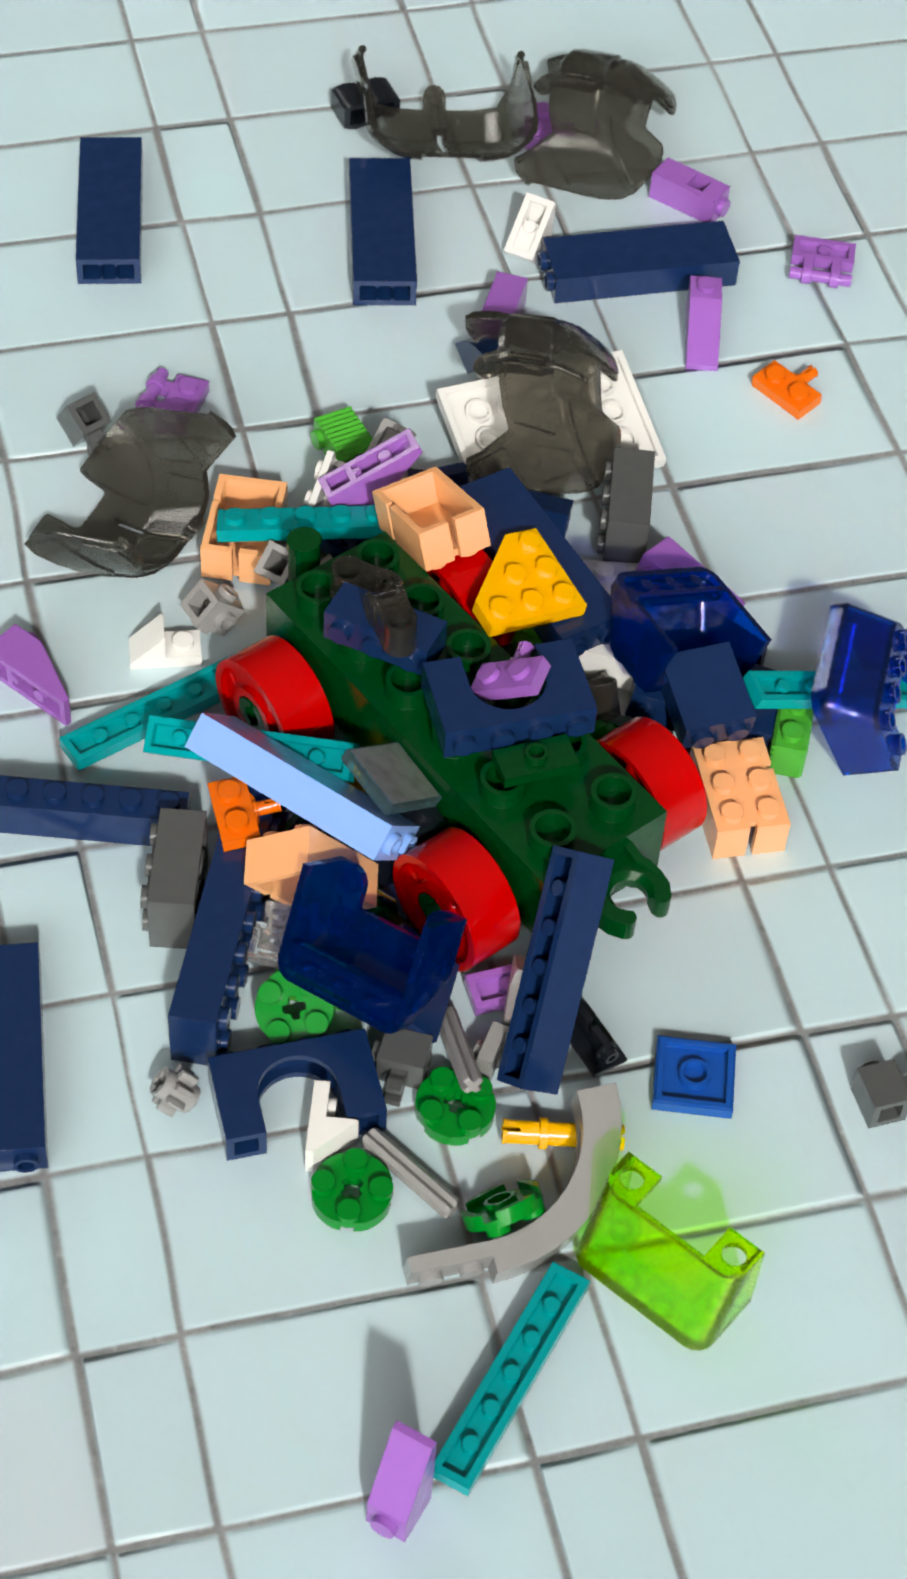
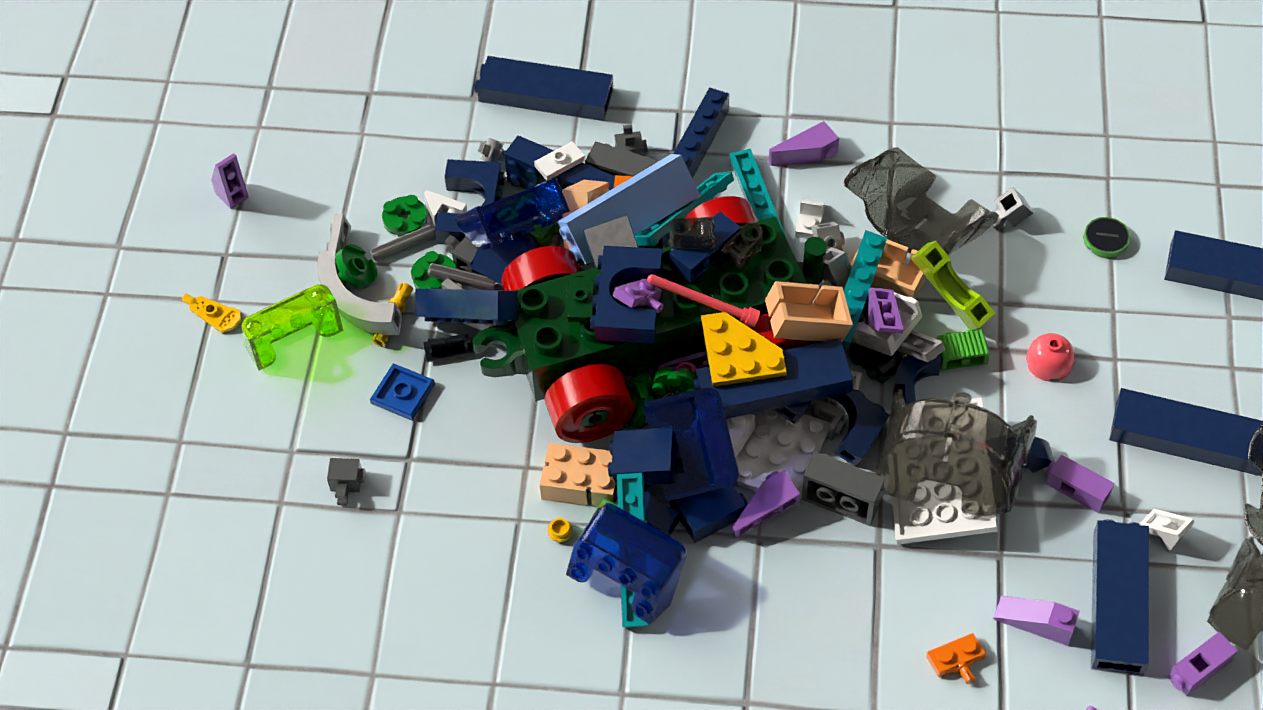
camera: 115 degrees right, 5 degrees up
medium lavender plate [134,368,209,434] -> none
teal plate [433,1262,590,1496] -> none
none -> yellow piece [182,293,241,334]
none -> white plate [534,141,585,181]
none -> yellow plate [547,518,572,542]
none -> dark grey brick [614,124,648,156]
none -> coral piece [647,275,760,329]
none -> lime arch [911,241,995,329]
none -> coral cylinder [1026,333,1075,381]
none -> black tile [1083,217,1131,258]

